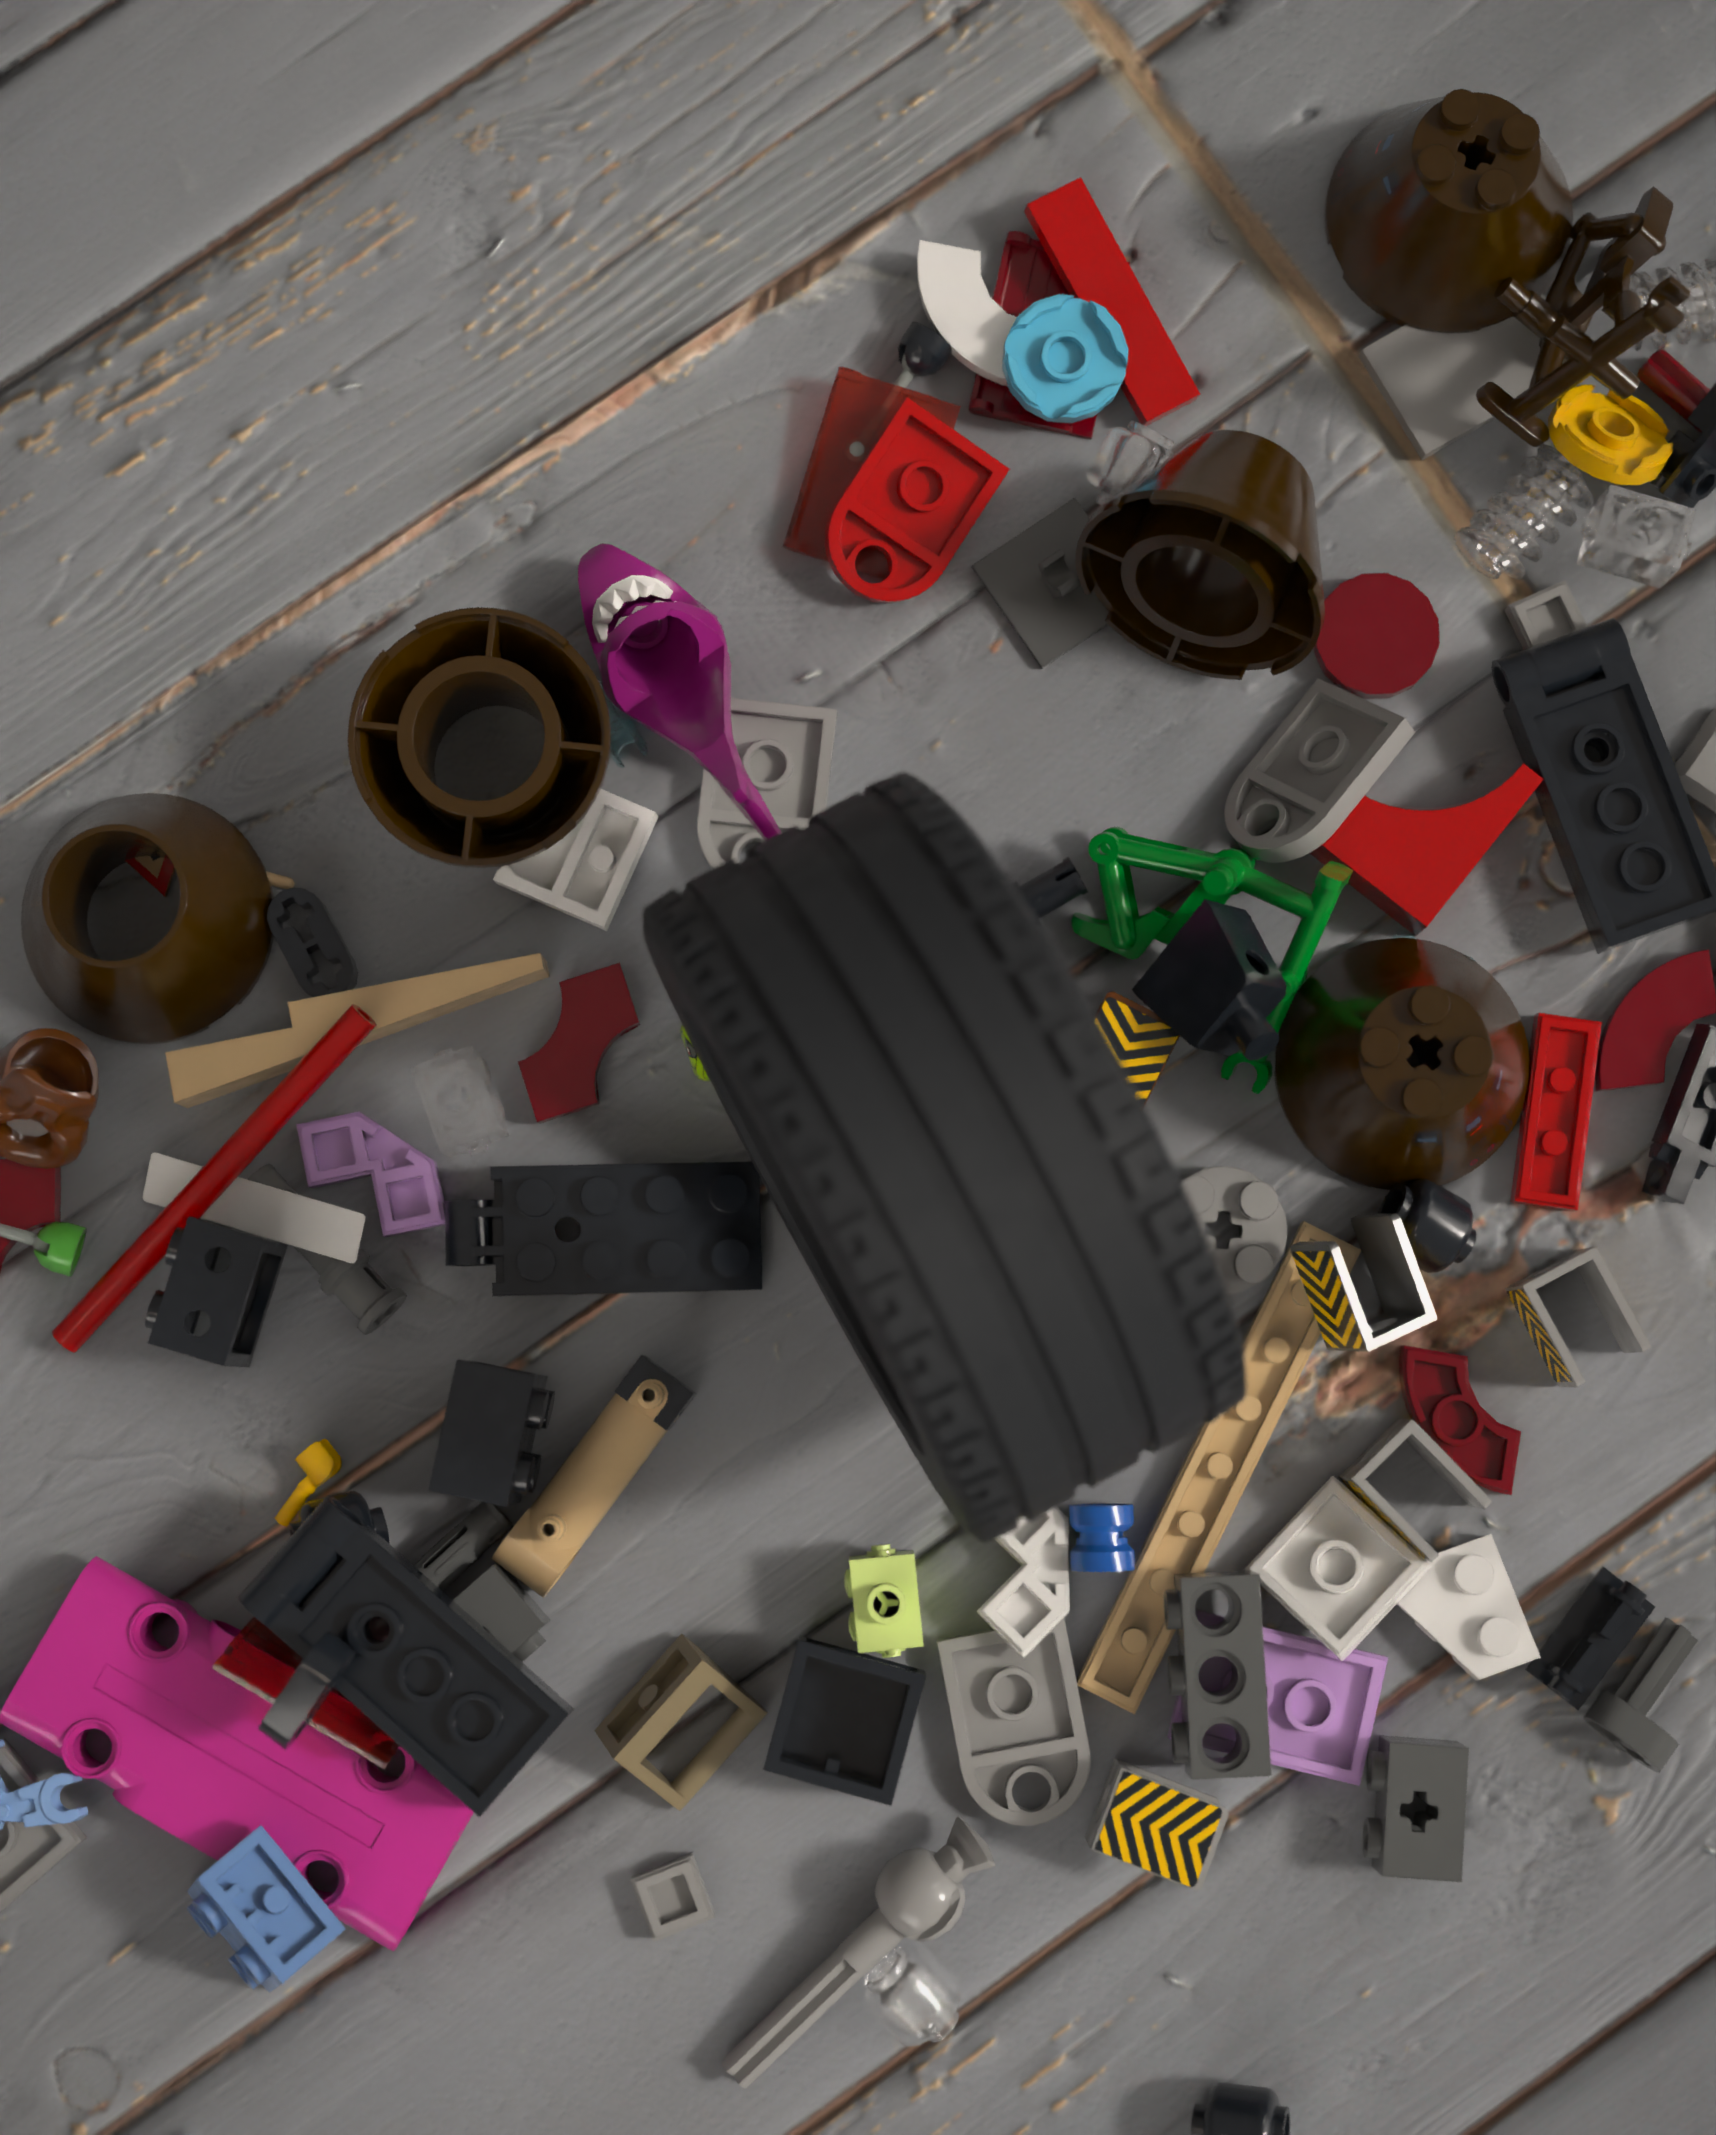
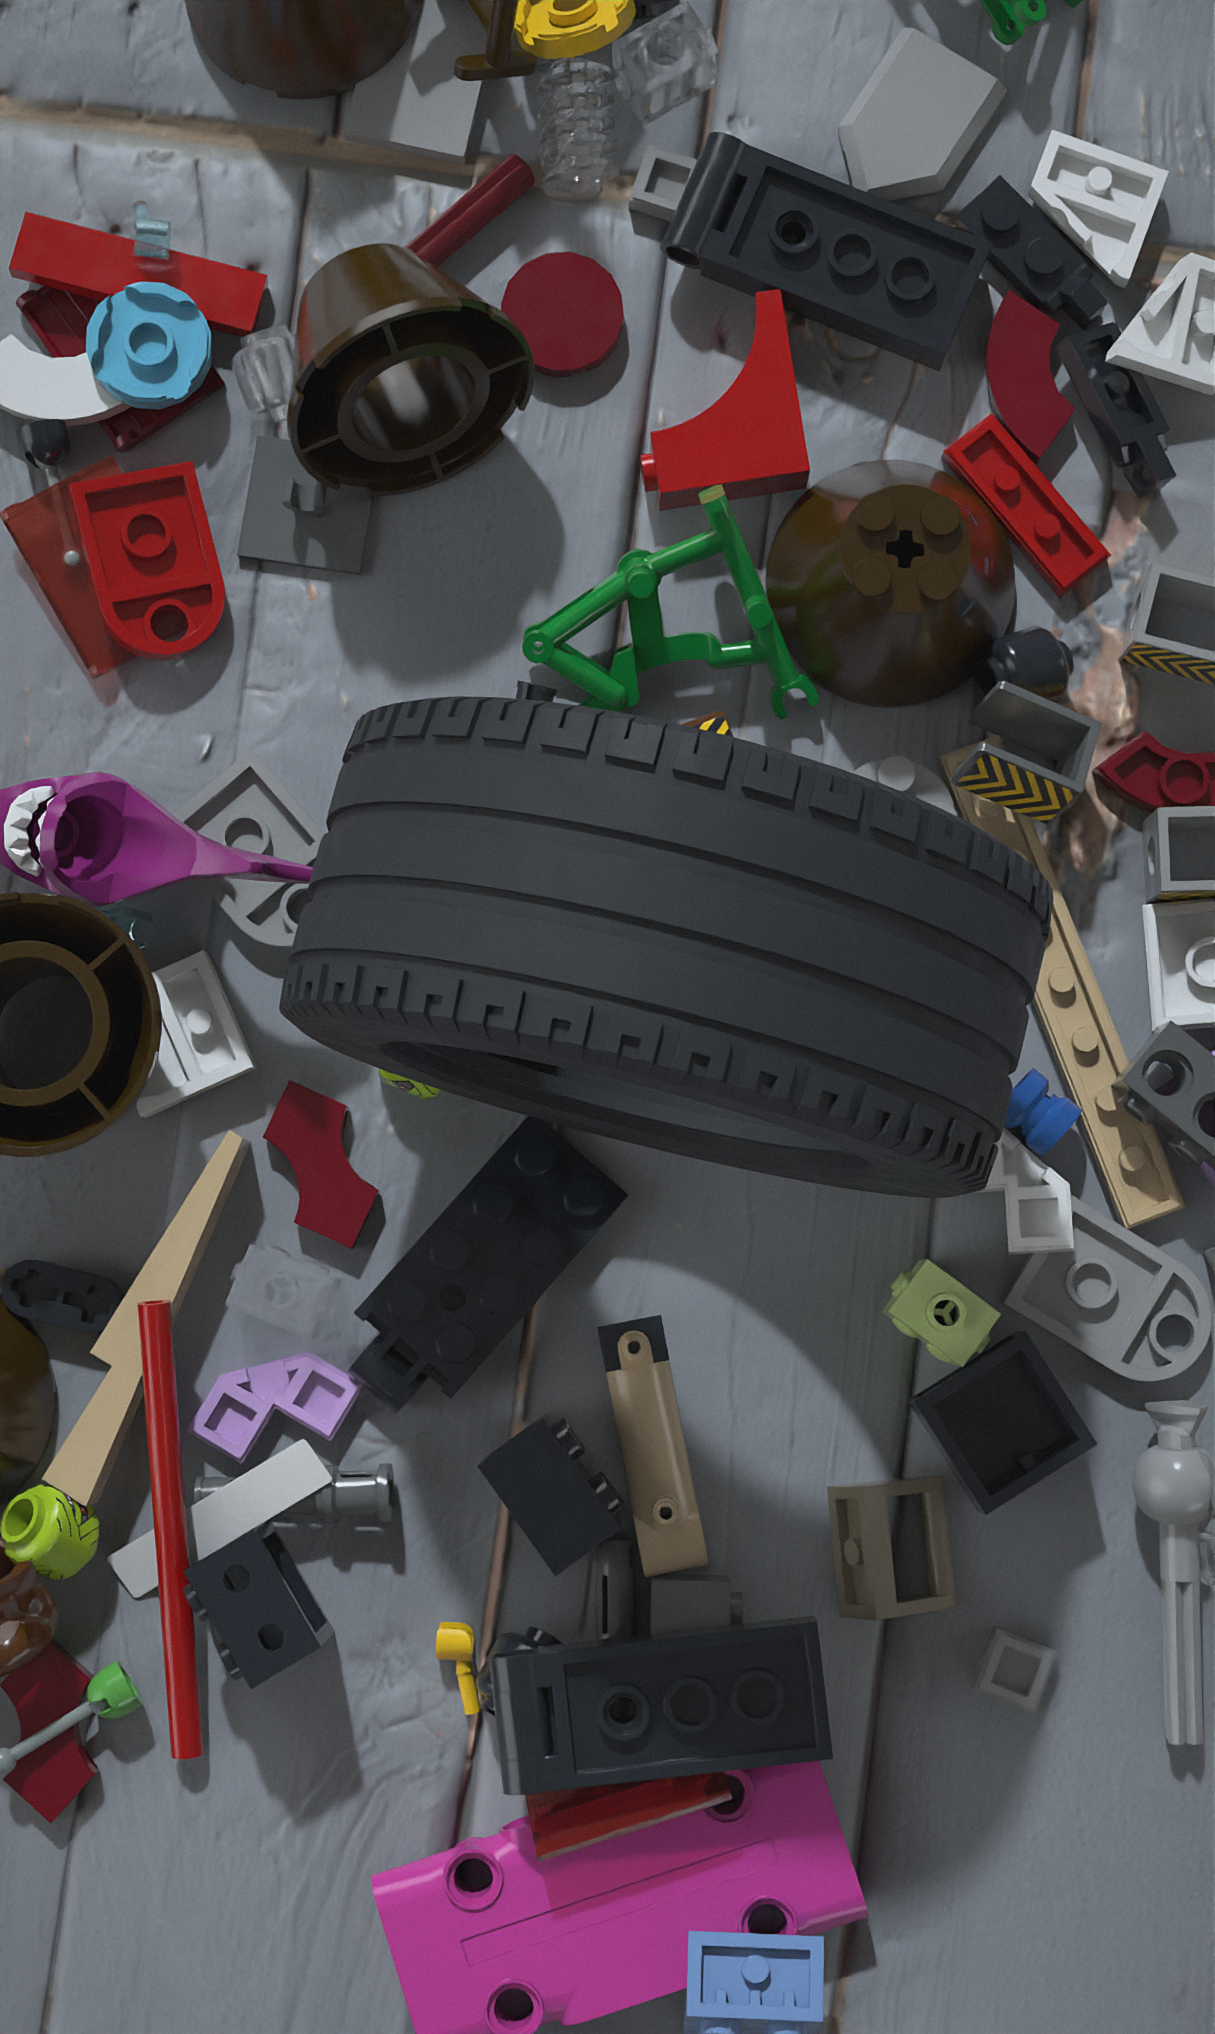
camera: 45 degrees left, 0 degrees up
black beam [258,1631,356,1750] -> none
black torso [1132,899,1287,1060] -> none
light grey tile [1224,678,1416,863] -> none
none -> lime head [0,1484,100,1580]
none -> clear light blue hand [133,200,171,260]
none -> dark red axle [405,154,535,268]

